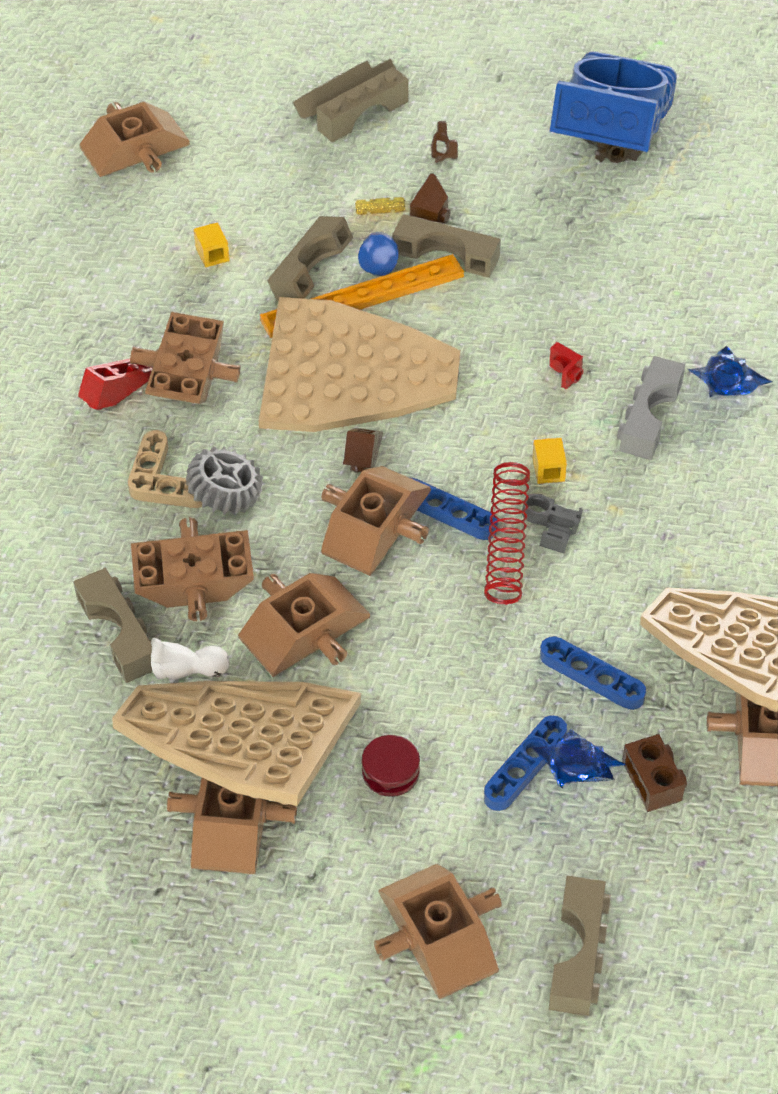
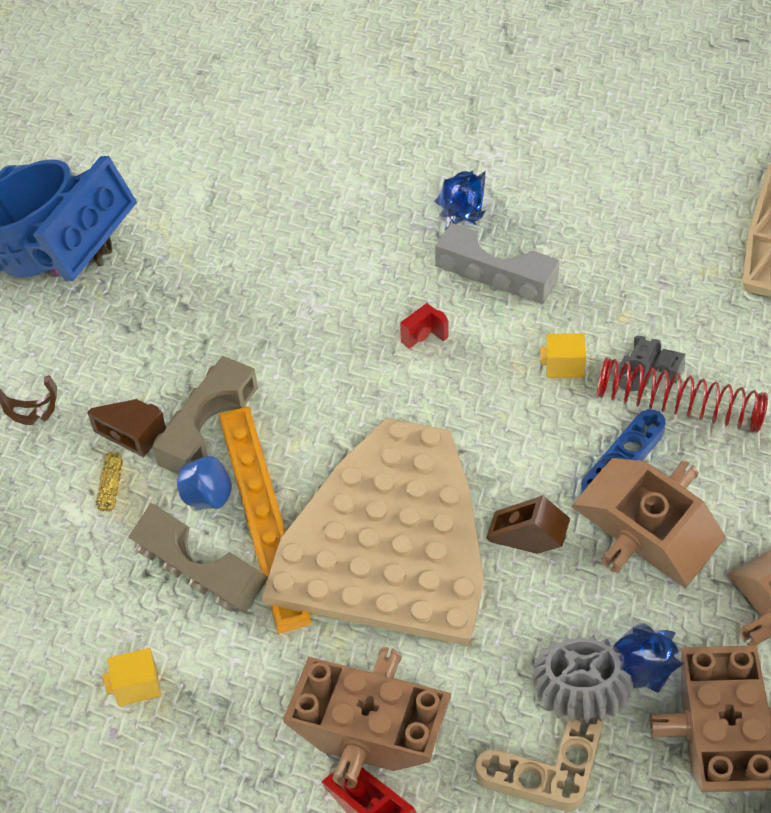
camera: 80 degrees left, 0 degrees up
none -> clear blue hair [613,623,684,693]

